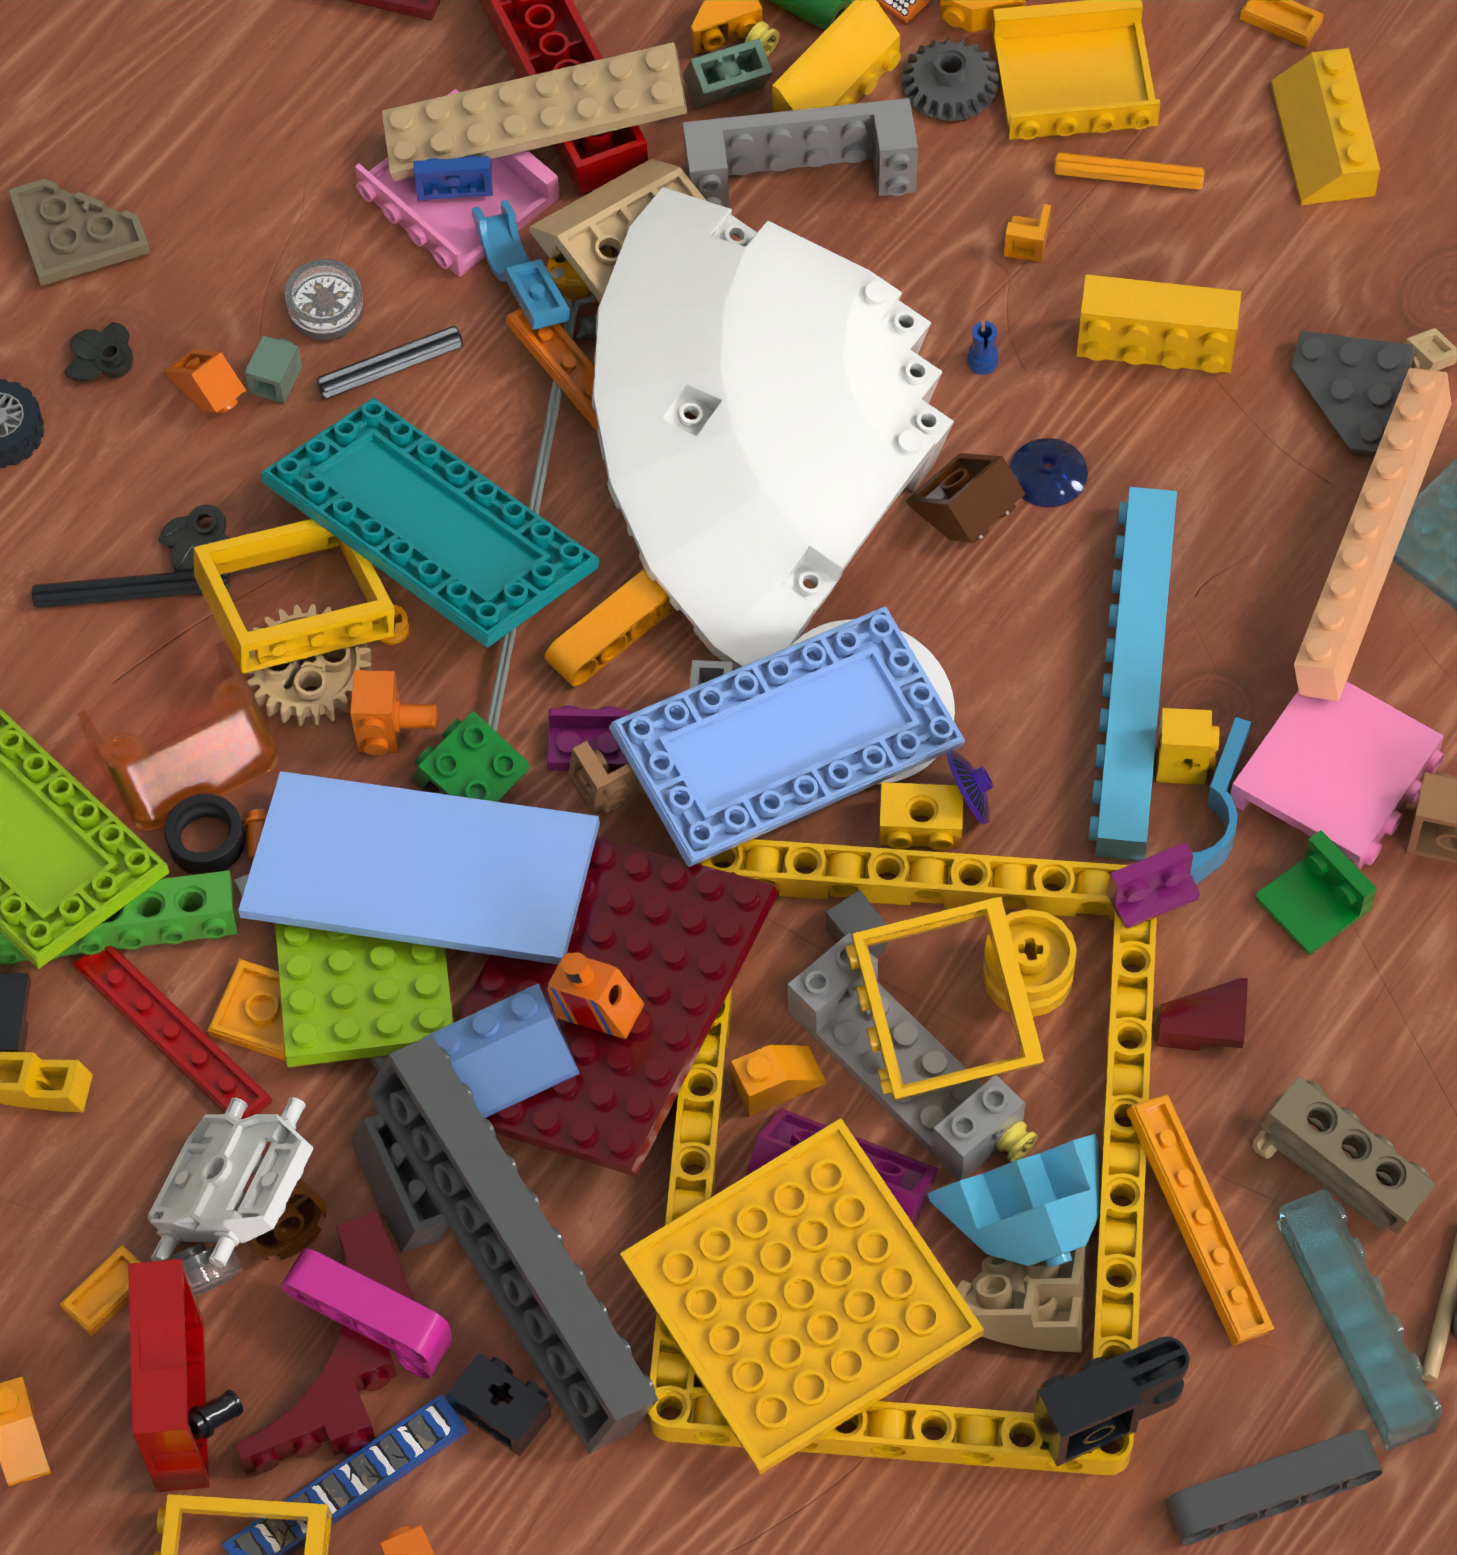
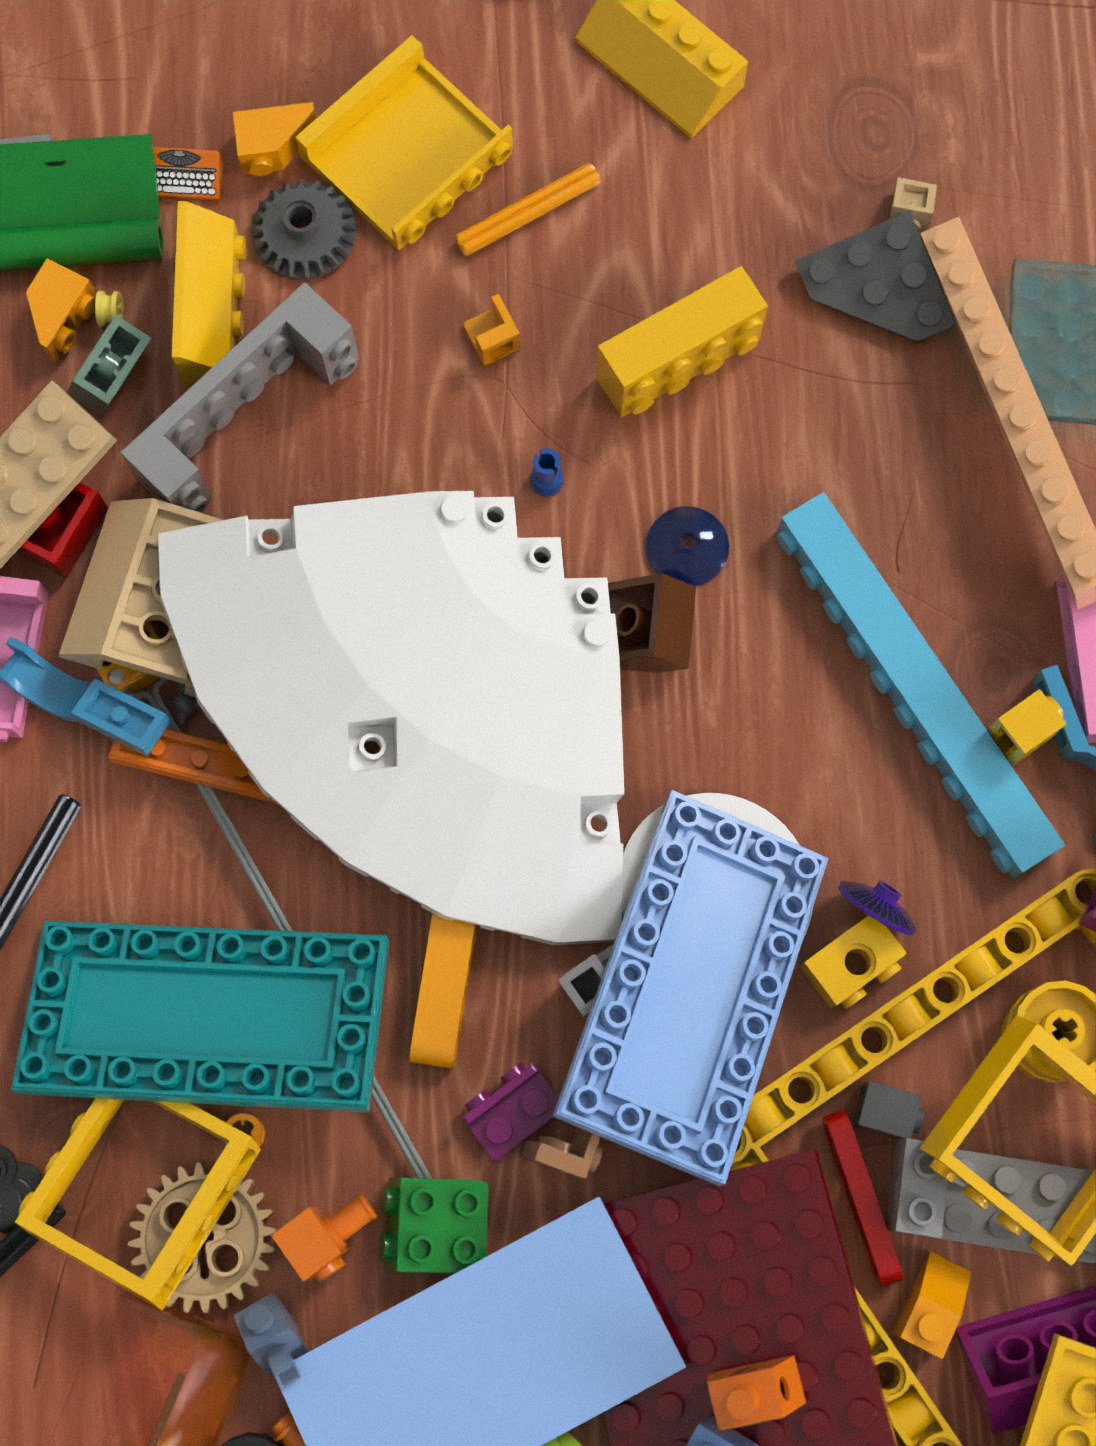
camera: 40 degrees left, 15 degrees up
none -> sand blue brick [233,1292,309,1387]
none -> red beam [822,1110,903,1288]

